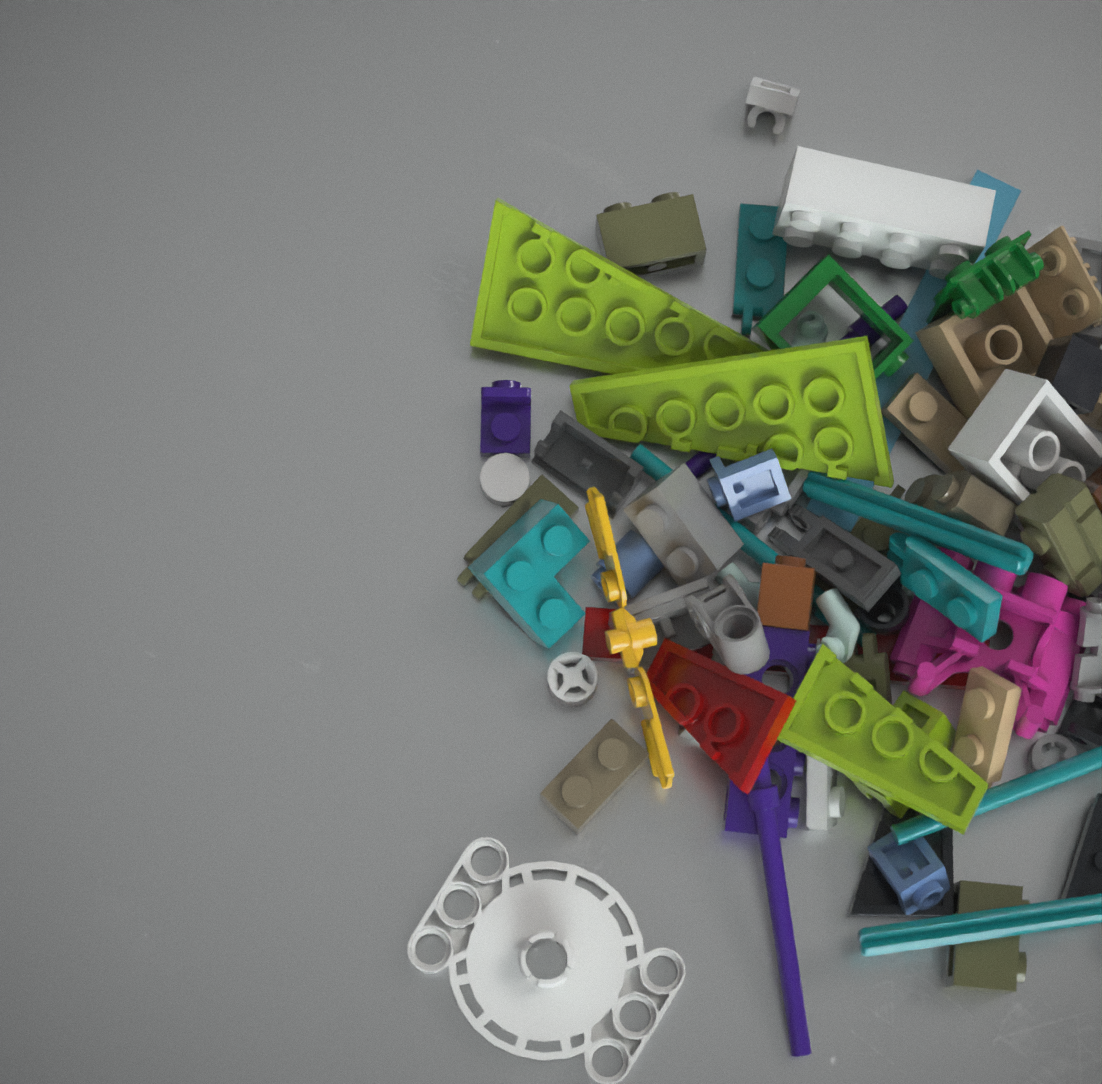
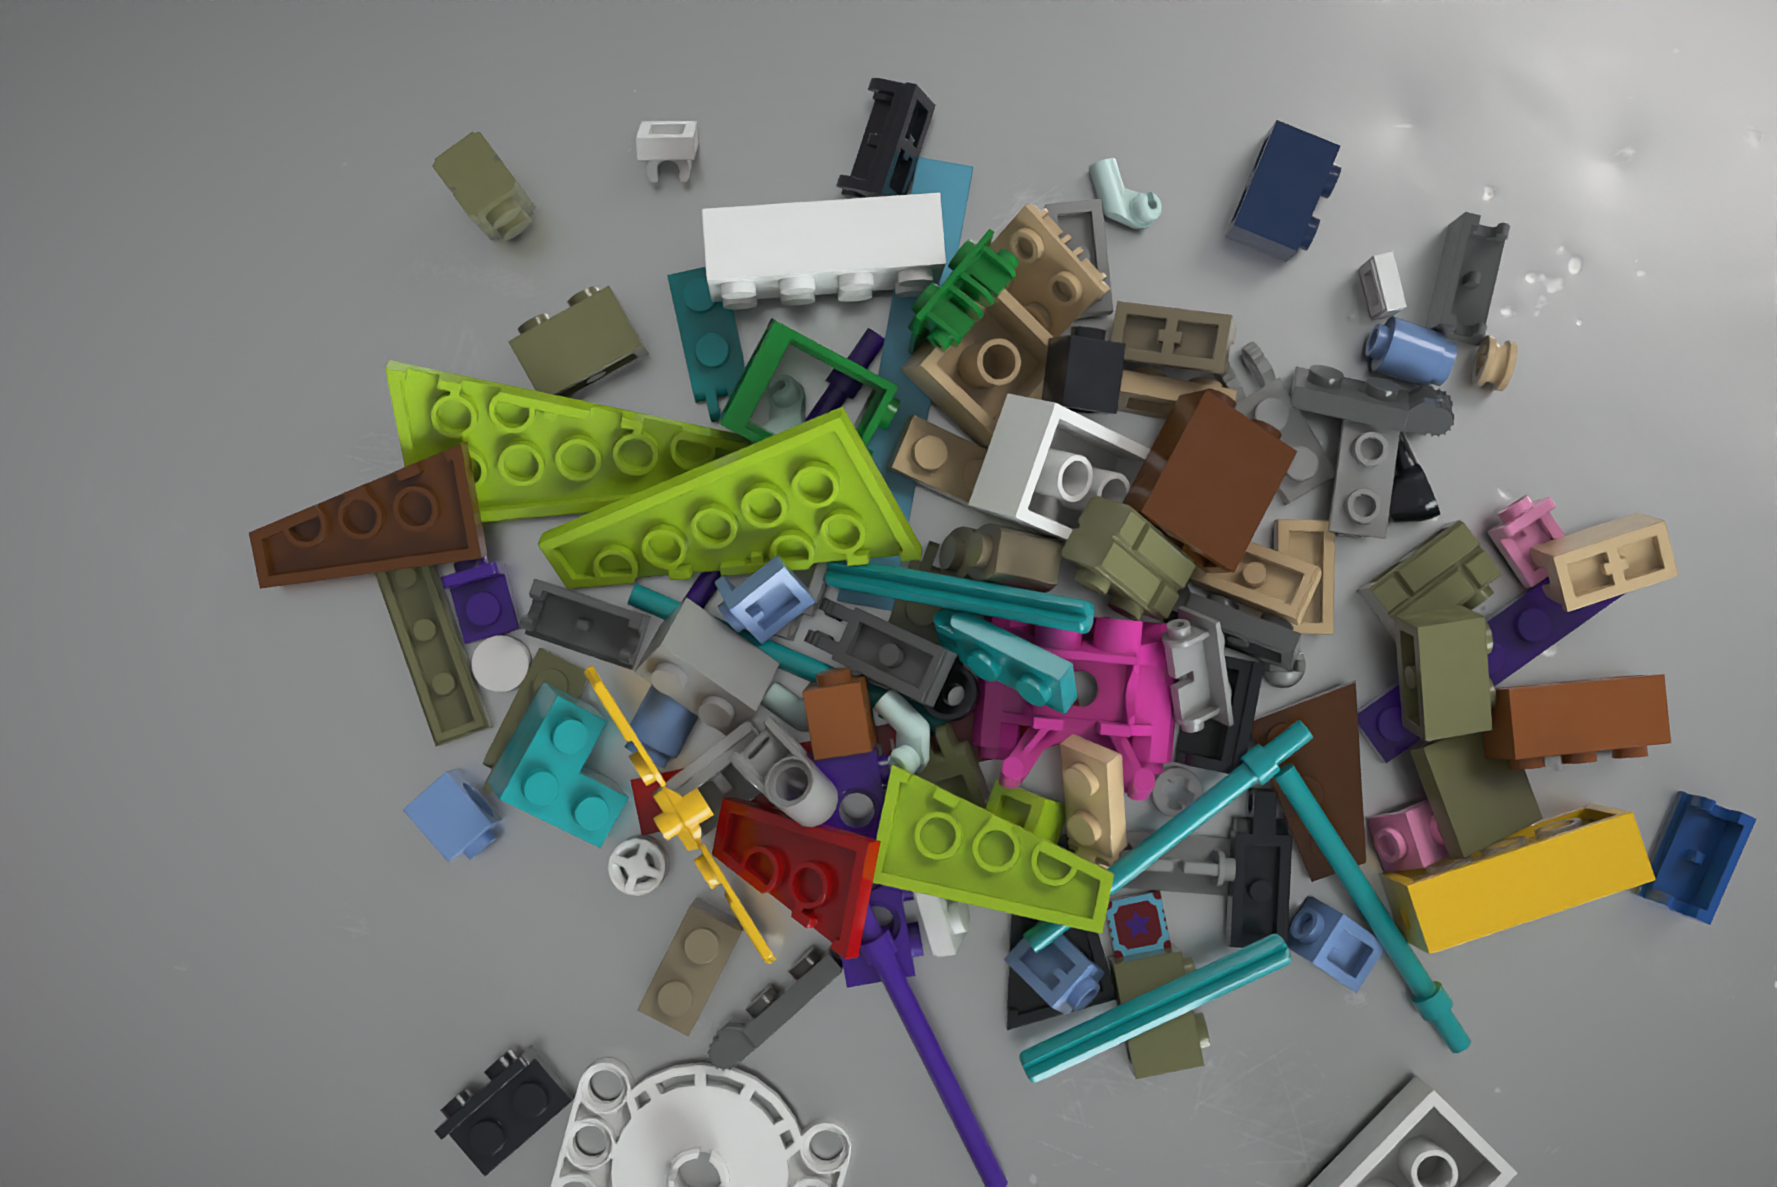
camera: 15 degrees left, 10 degrees up
none -> reddish brown wing [249,442,488,589]
none -> olive tile [375,565,493,747]
none -> medium blue brick [403,769,502,862]
none -> olive brick [432,132,536,240]
none -> black bracket [434,1045,575,1177]
none -> dark grey hinge [707,945,843,1071]
none -> black hinge [836,78,936,199]
none -> tile [1106,890,1171,958]
none -> light grey hinge [1118,831,1236,896]

